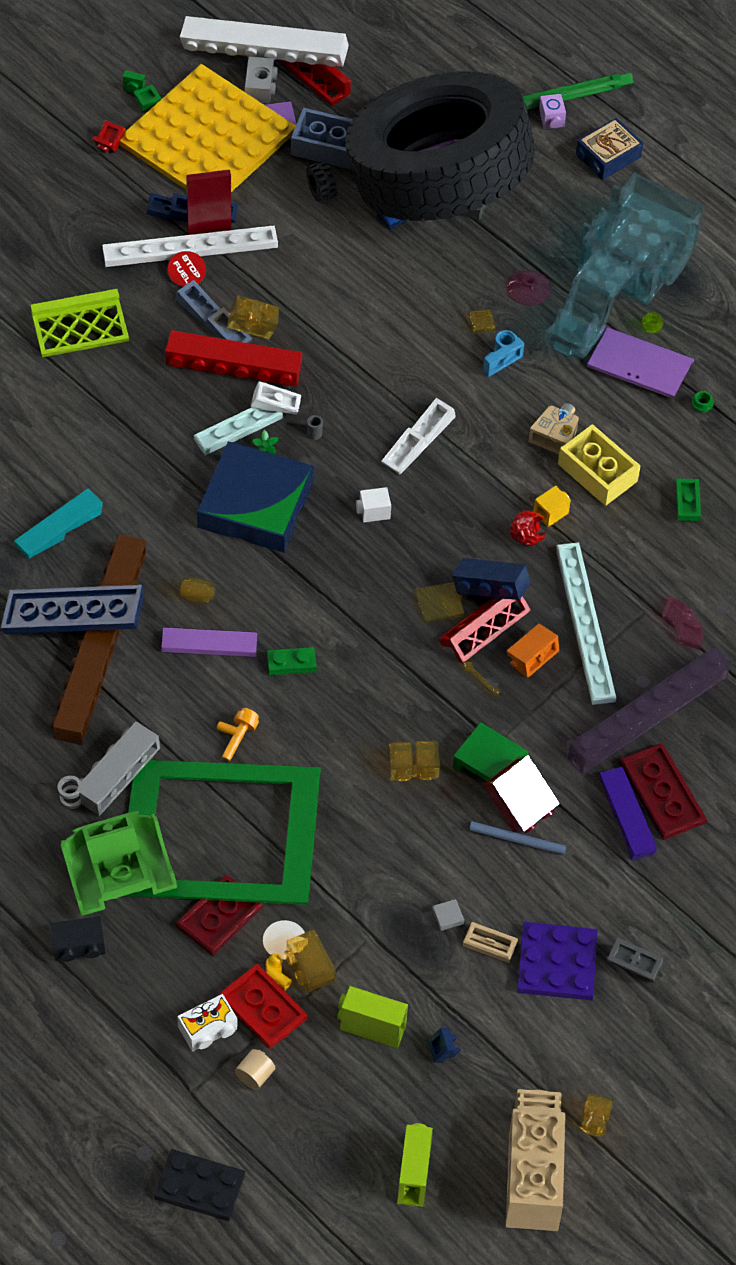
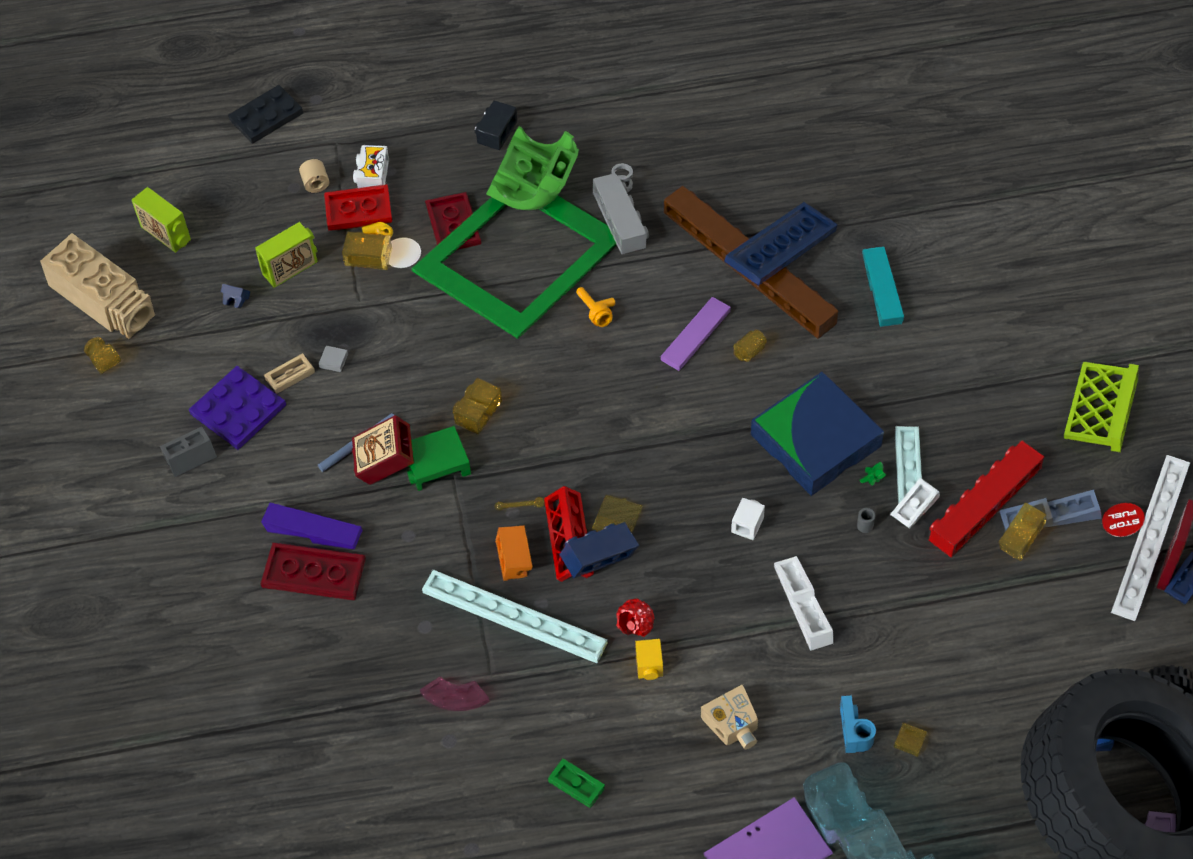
camera: 130 degrees right, 0 degrees up
green plate [267,647,317,675] -> none
clear pink dish [507,270,551,306] -> none
light yellow brick [558,424,640,506] -> none
clear purple brick [568,646,731,774] -> none

